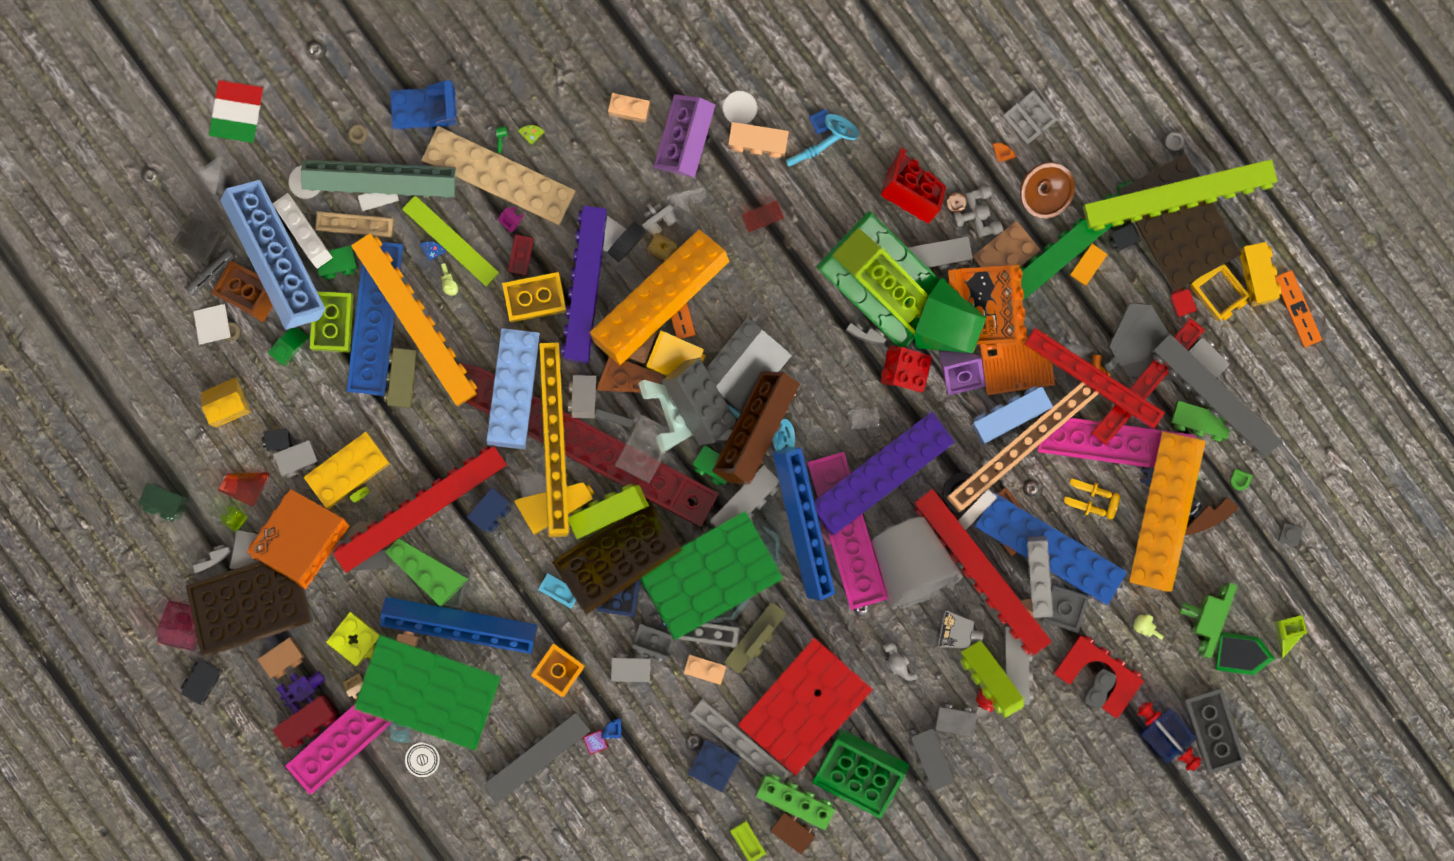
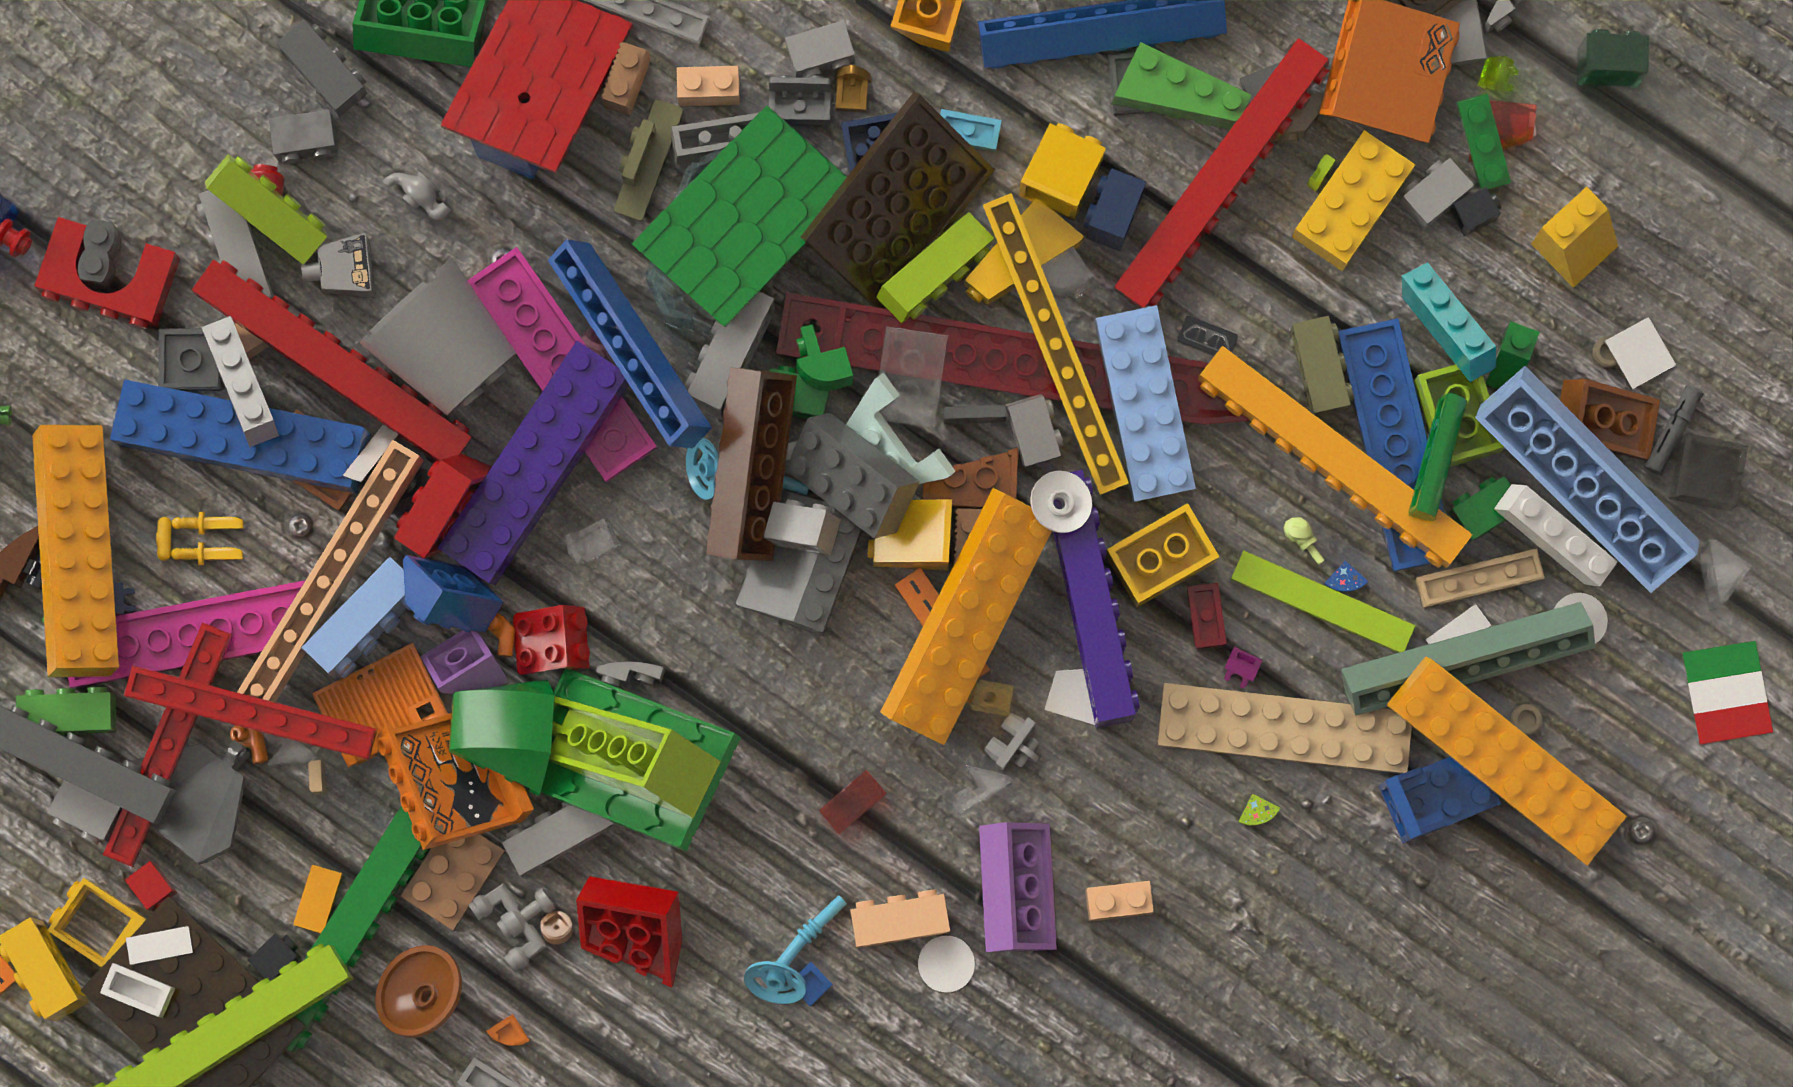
camera: 160 degrees right, 5 degrees down
green hand [496,126,508,153] -> none
black tyre [607,221,646,263] -> none
yellowish green piece [1133,614,1164,640] -> none
none -> white piece [100,963,175,1018]
none -> white sticker [126,926,193,965]
none -> tan tile [308,760,326,795]
none -> red wedge [394,454,492,559]
none -> blue slope [403,555,504,633]
none -> orange arm [487,613,515,657]
none -> medium nougat brick [601,42,651,116]
none -> light grey brick [764,500,841,555]
none -> green brick [796,324,853,391]
none -> pearl gold tile [834,65,872,113]
none -> yellow slope [1019,123,1106,221]
none -> white dish [1030,471,1092,533]
none -> black sticker [1177,316,1238,356]
none -> light orange brick [1386,656,1627,866]
none -> teal brick [1401,262,1496,382]
none -> green brick [1408,392,1467,521]
none -> green plate [1456,93,1511,190]

